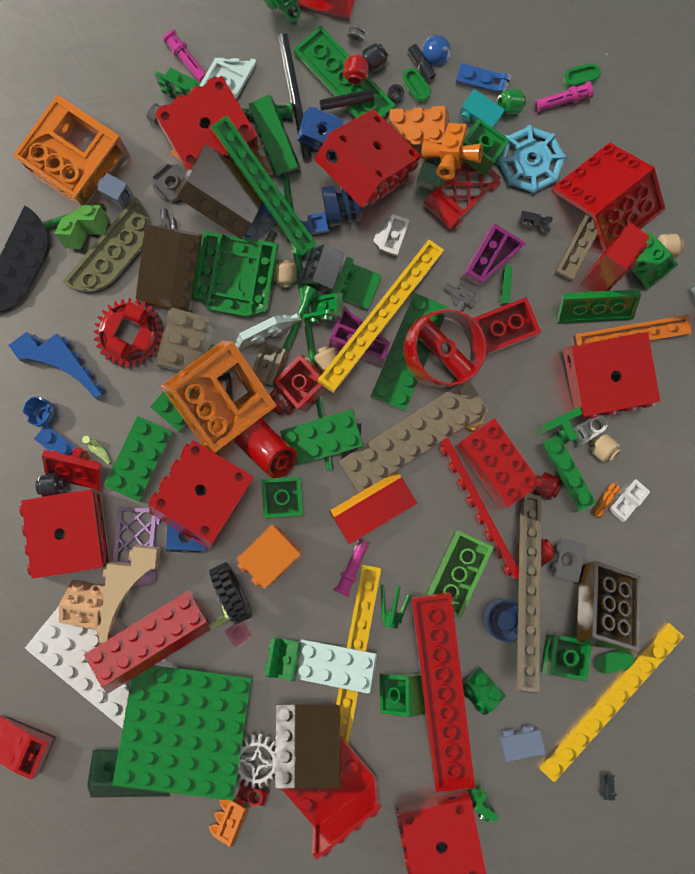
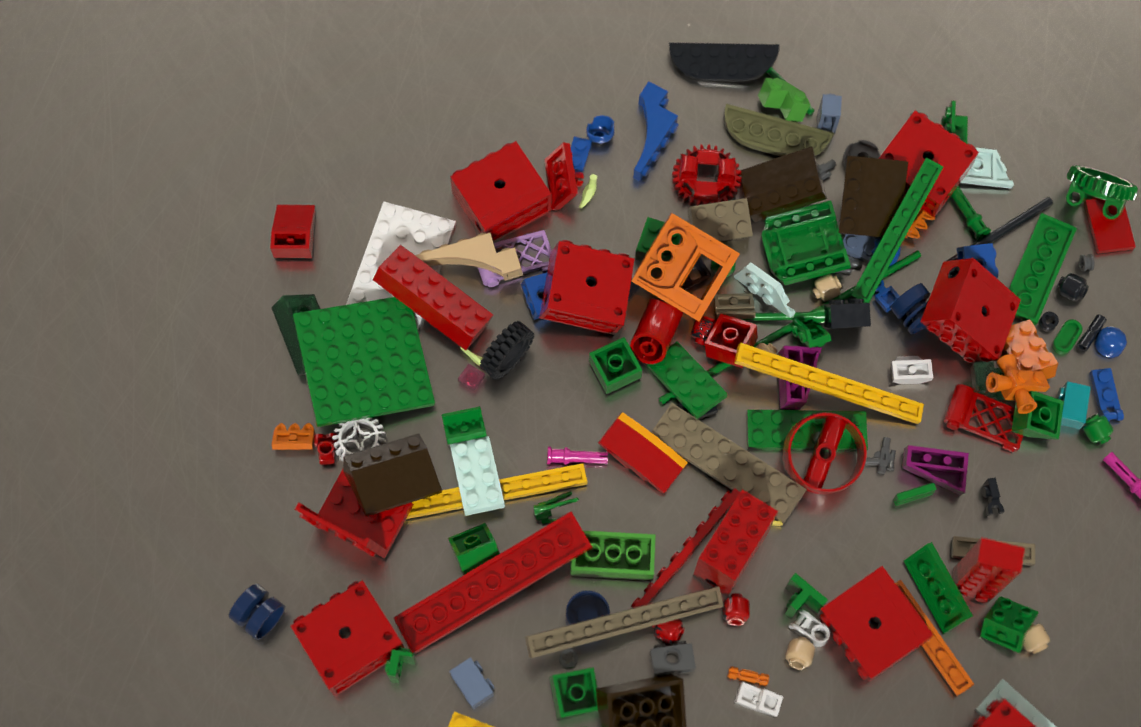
camera: 65 degrees right, 15 degrees down
orange piece [13,94,127,207] -> none
black head [35,472,66,497] -> none
light nougat bracket [59,580,104,630] -> none
green brick [104,416,176,503] -> none
dark pink pin [162,30,206,82] -> none
orange brick [237,525,304,589] -> none
green brick [248,94,301,177] -> none
black axle [319,89,375,111] -> none
green bracket [333,257,381,310] -> none
red head [343,54,369,85] -> none
green bracket [462,666,506,715] -> none
red brick [473,297,541,357] -> none
medium azure plate [496,125,567,194] -> none
green brick [538,434,596,512] -> none
red bracket [552,142,666,251] -> none

